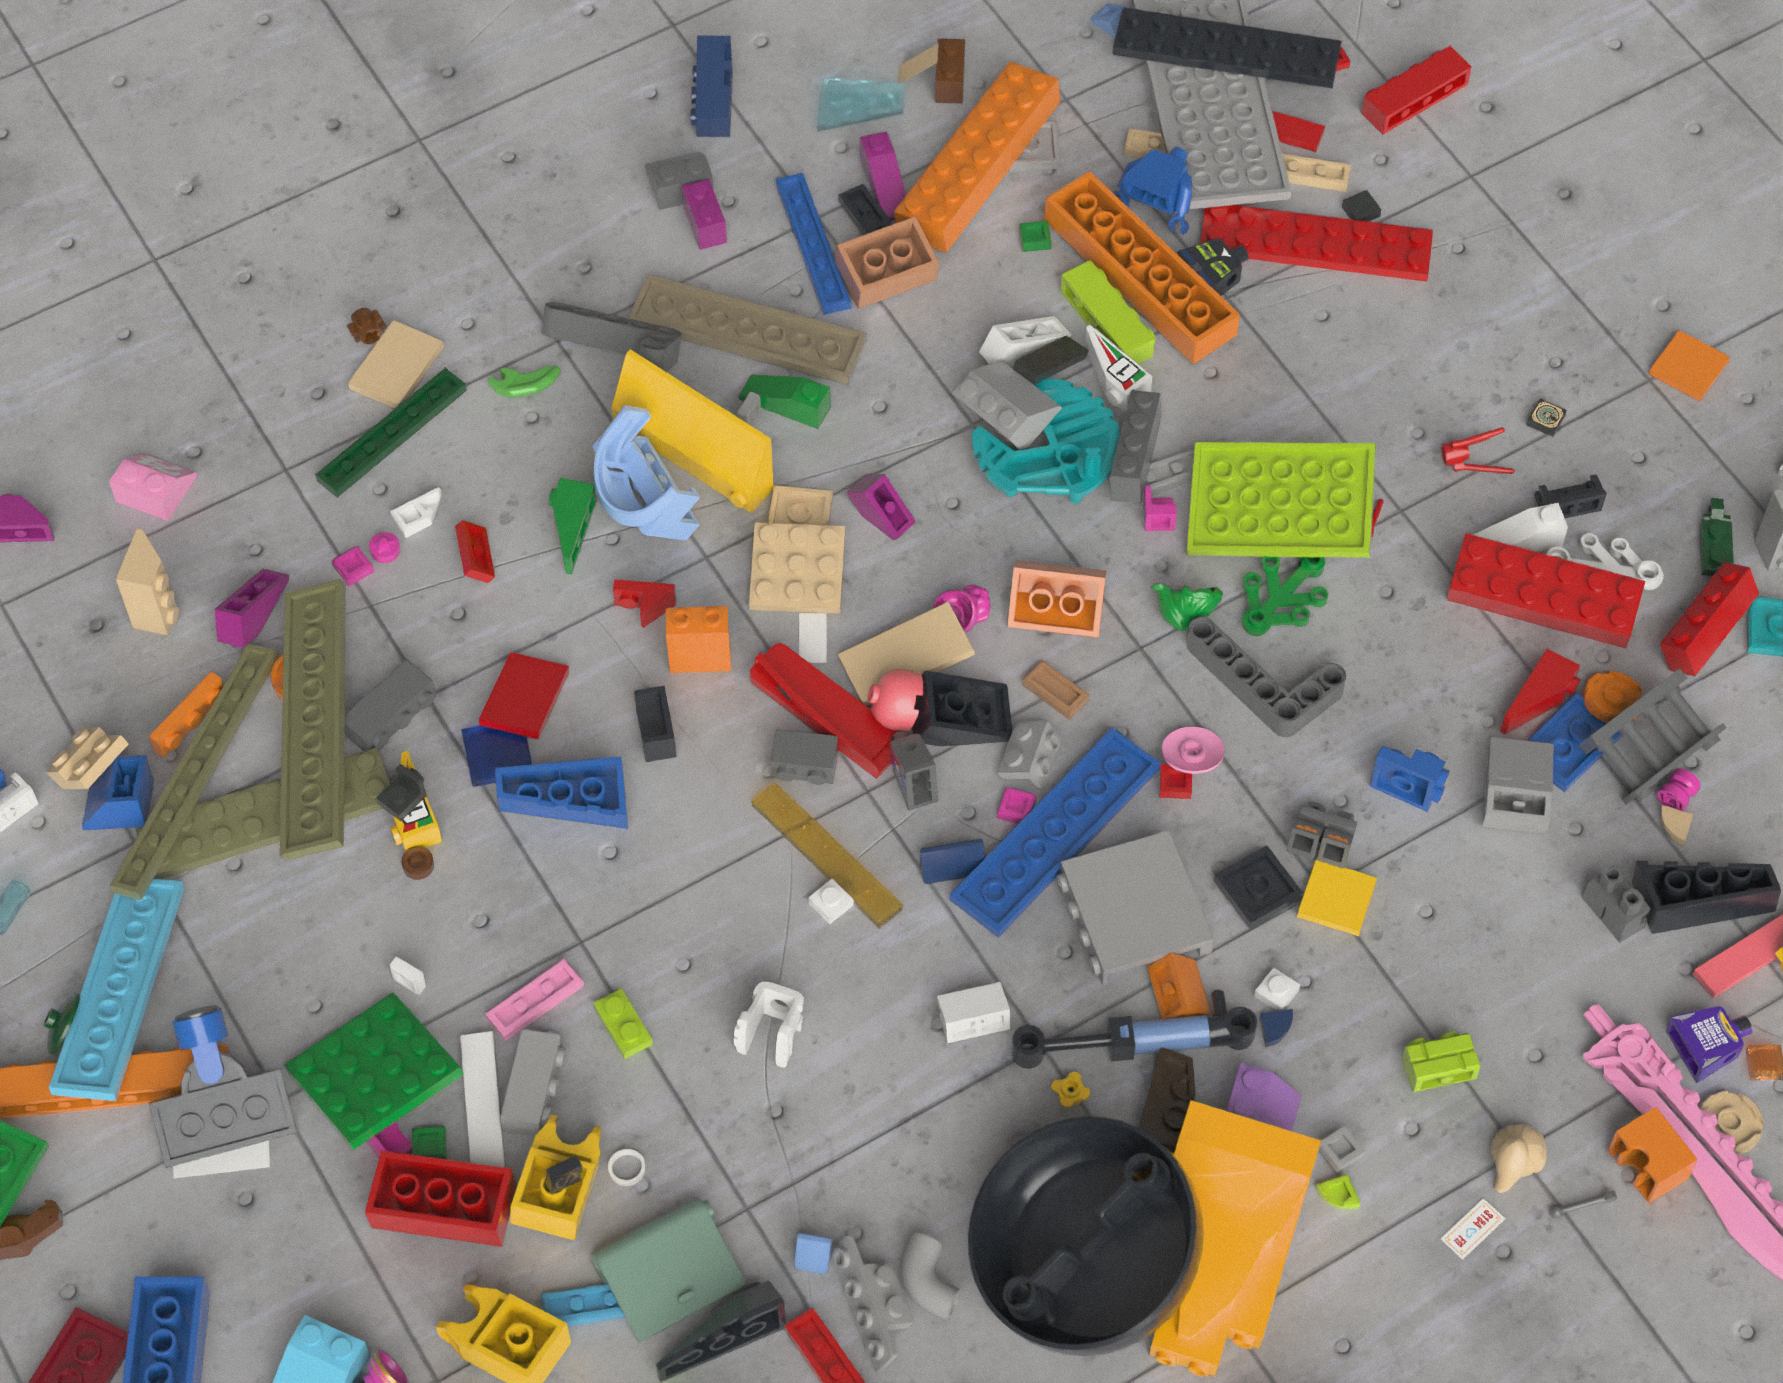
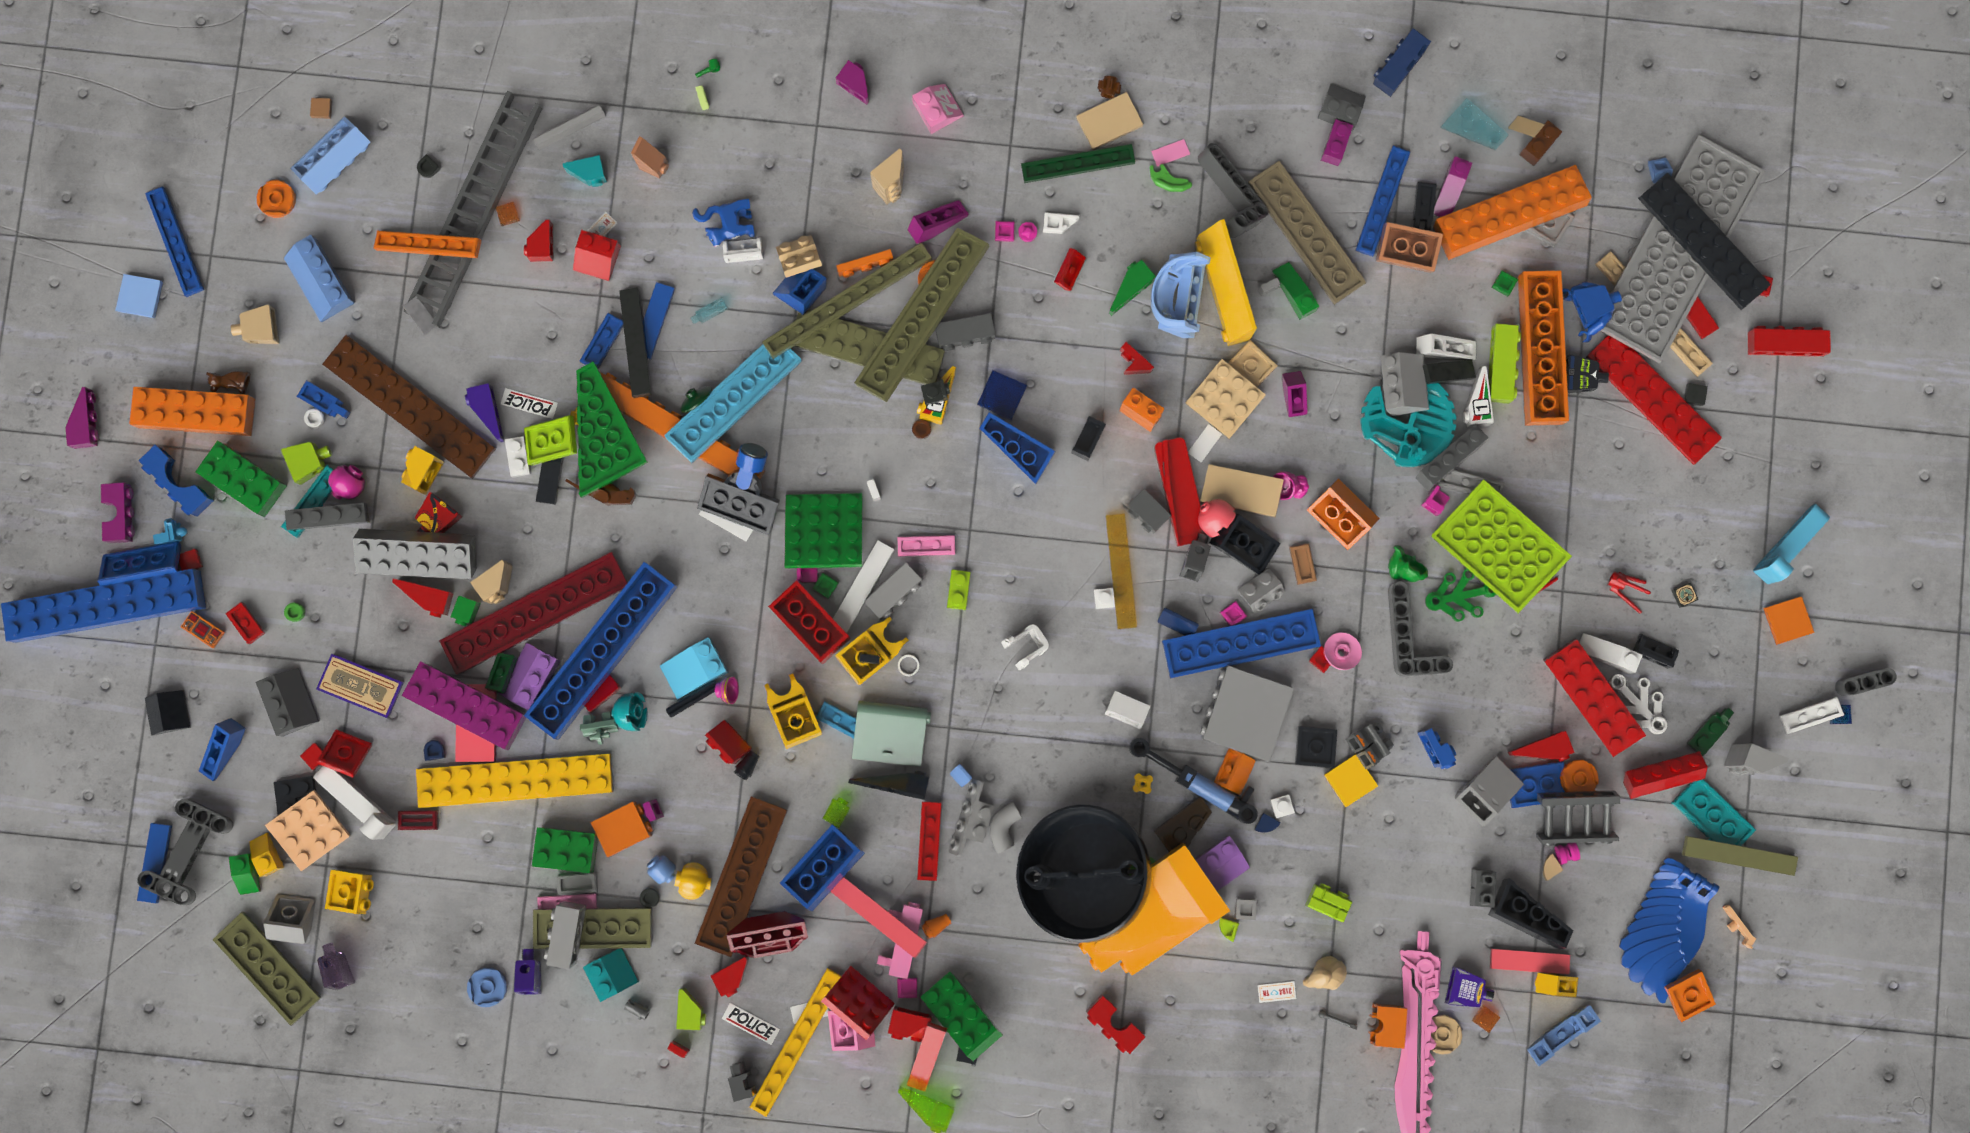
camera: 35 degrees right, 25 degrees up
red tile [479,652,569,740] -> none
none -> bright pink sticker [1151,139,1190,167]
none -> medium azure beam [1753,504,1830,584]

